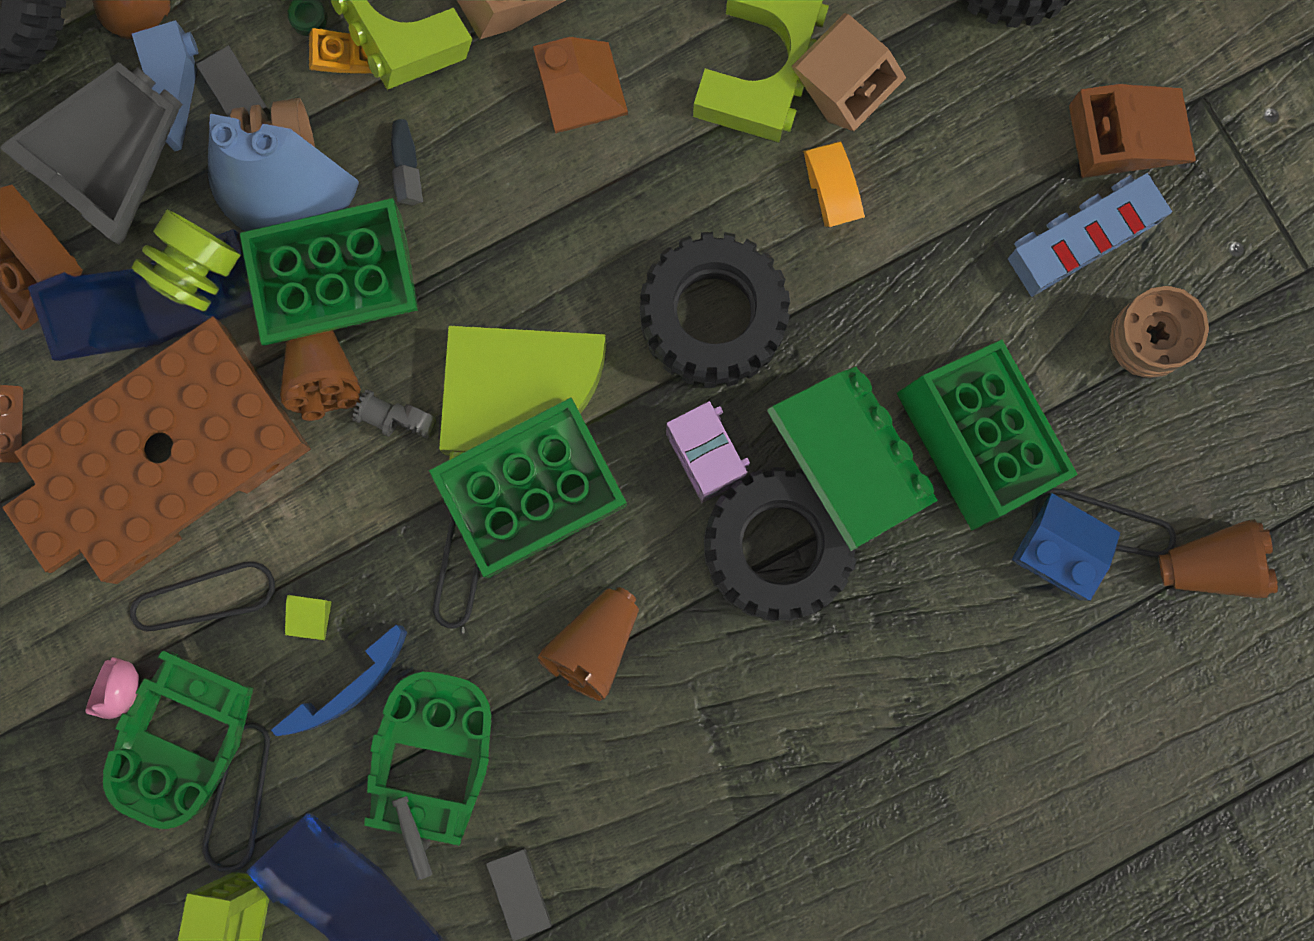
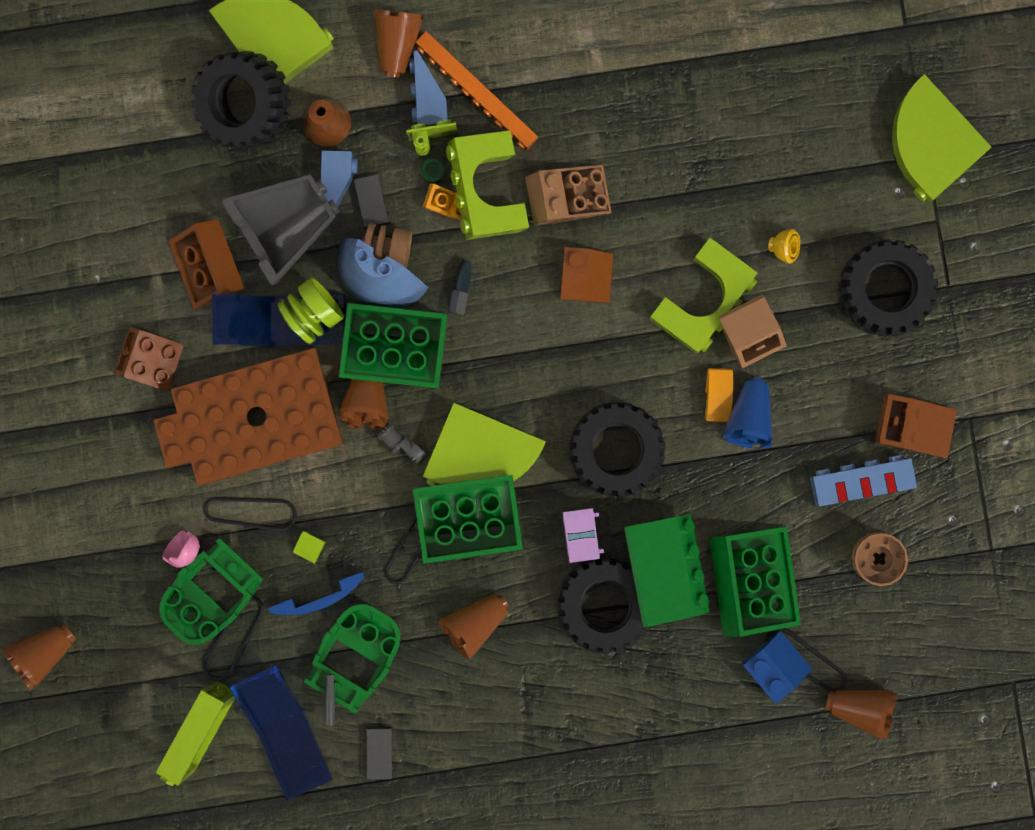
camera: 20 degrees right, 5 degrees up
none -> blue cone [722,378,773,449]

